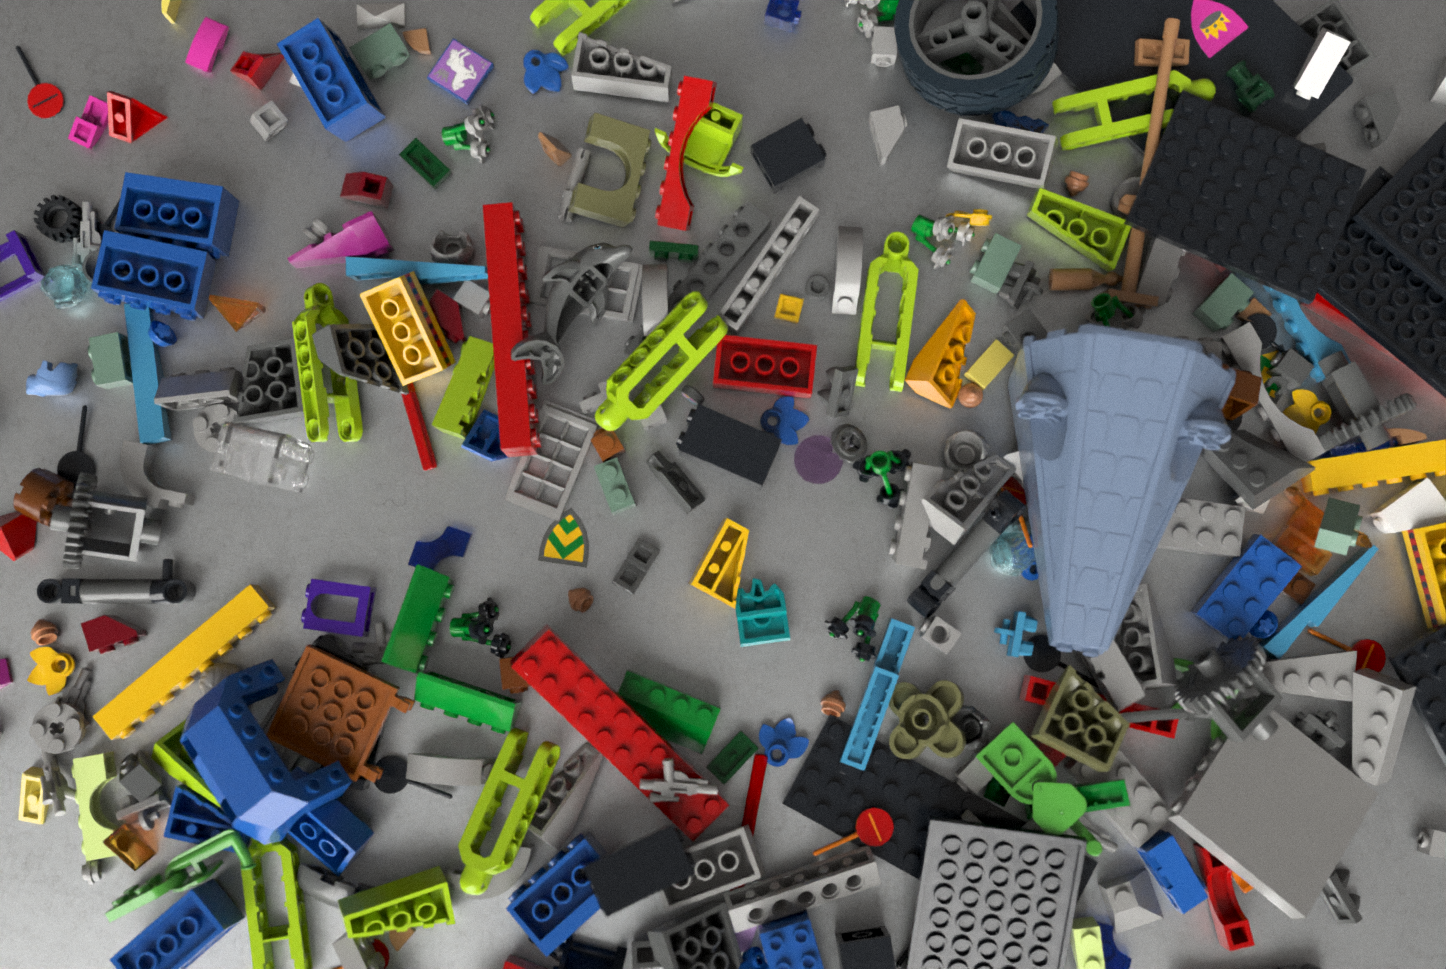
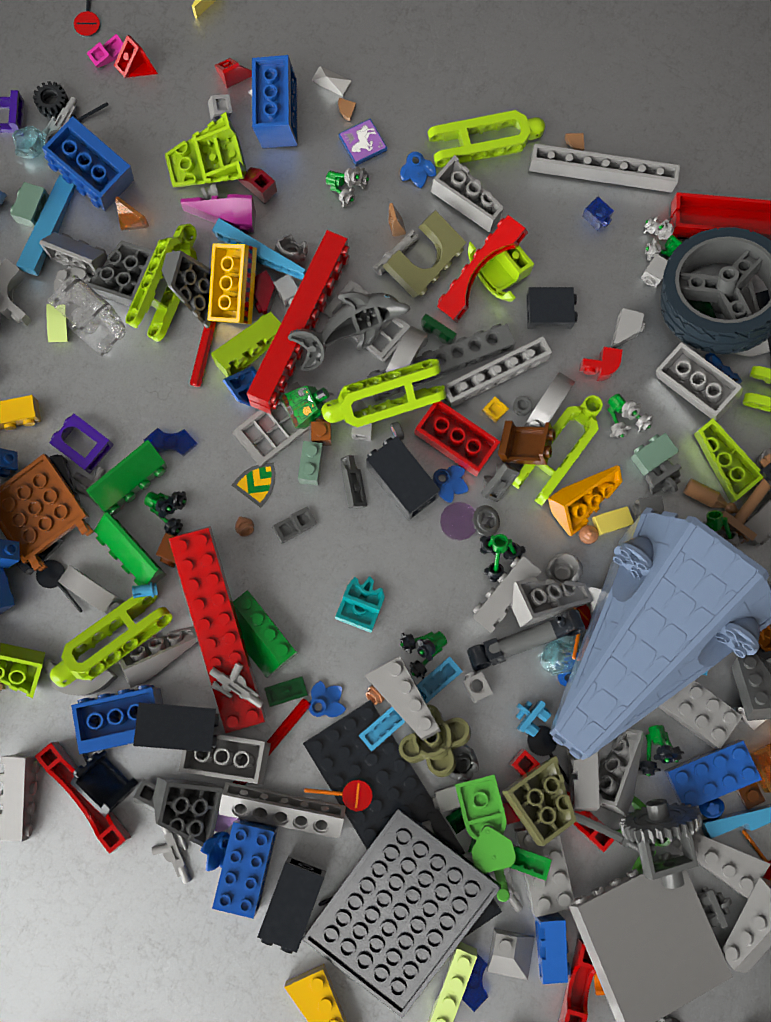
camera: 25 degrees right, 5 degrees down
blue brick [114,172,239,259] -> none
blue hat [148,321,177,347] -> none
dark pink slope [185,17,229,72] -> none
sand green brick [349,23,410,80] -> none
dark green plate [399,138,452,189] -> none
yellow wedge [688,518,749,608] -> none
yellow plate [946,209,993,226] -> none
nougat plate [1064,170,1089,197] -> none
none -> yellowish green slope [46,304,68,342]
none -> dark azure pin [132,582,158,598]
none -> lime wedge [165,112,247,188]
none -> green torso [281,385,330,429]
none -> light grey wedge [365,656,441,741]
none -> reddish brown panel [498,421,556,465]
none -> red brick [579,347,623,381]
none -> plant [638,725,684,777]

